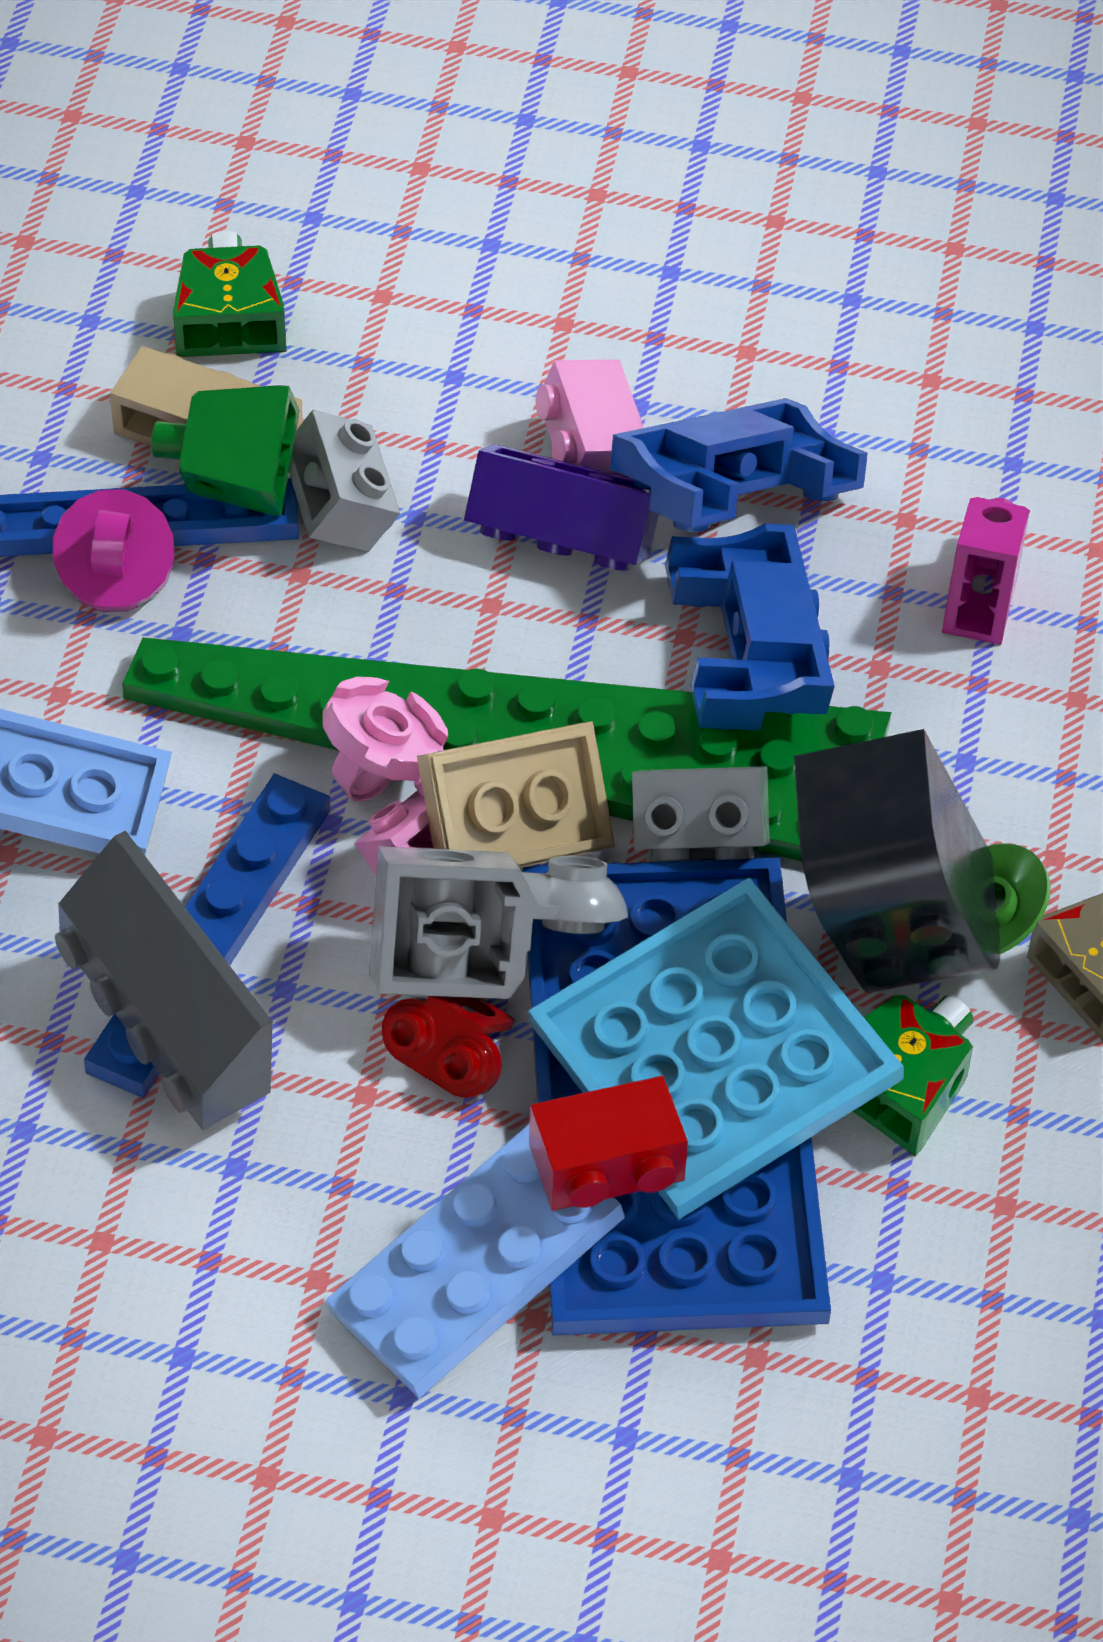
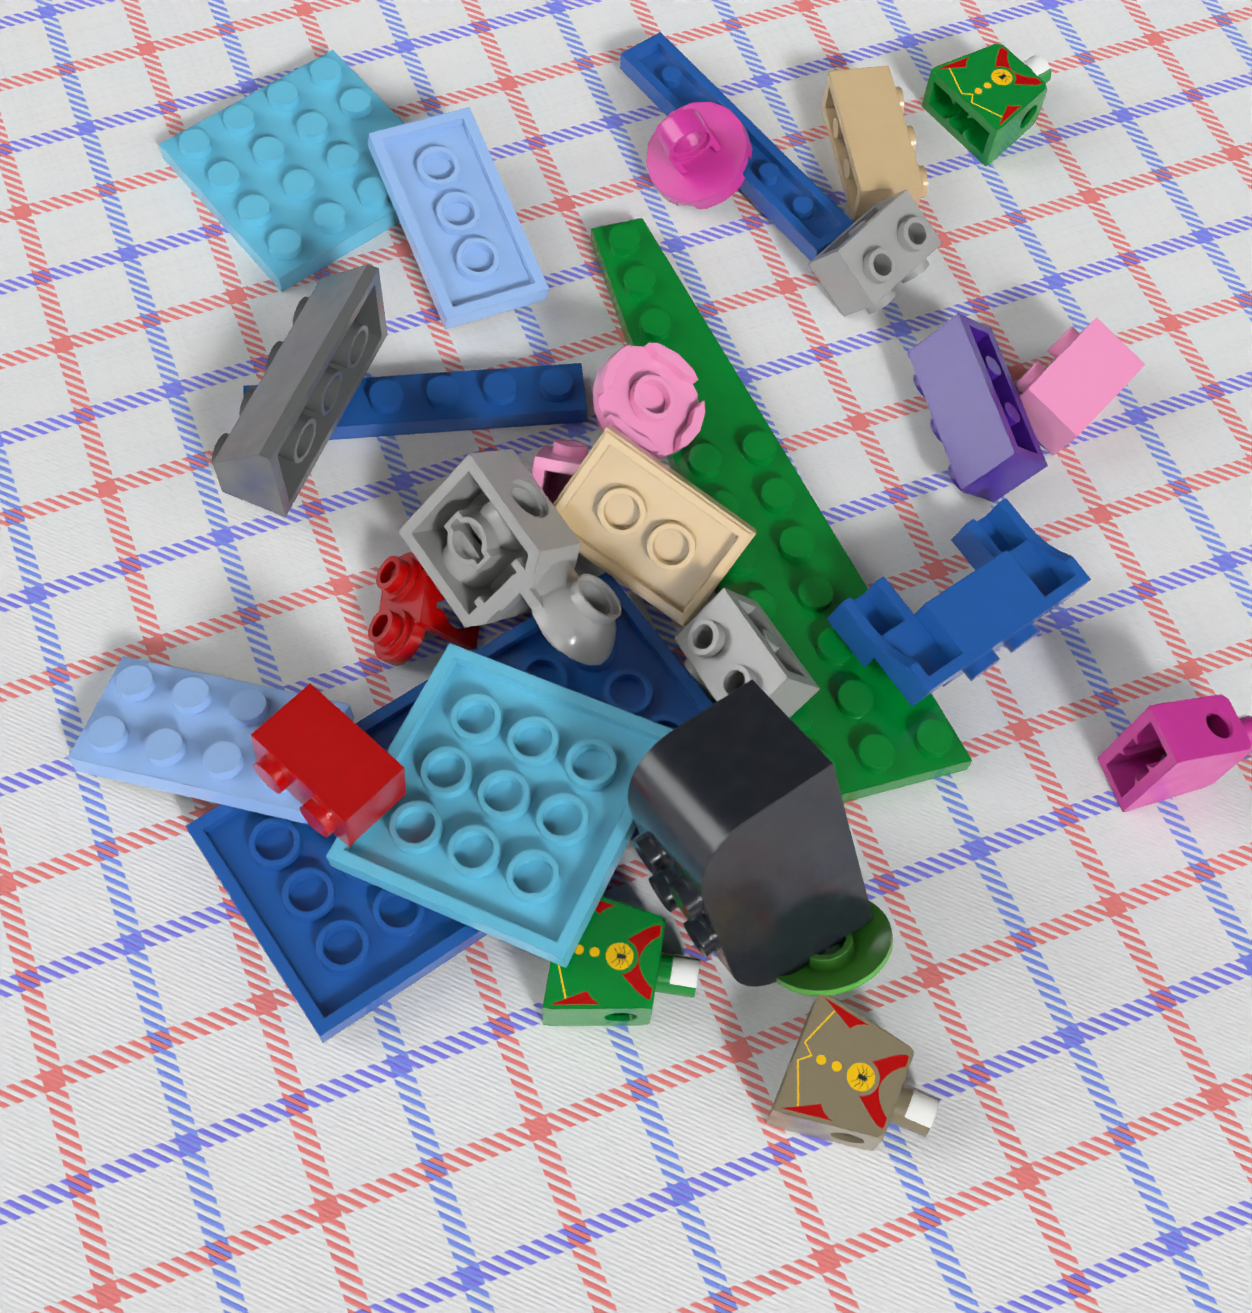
camera: 55 degrees right, 10 degrees up
green torso [151,385,300,516] -> none
blue bracket [610,398,868,532] -> none

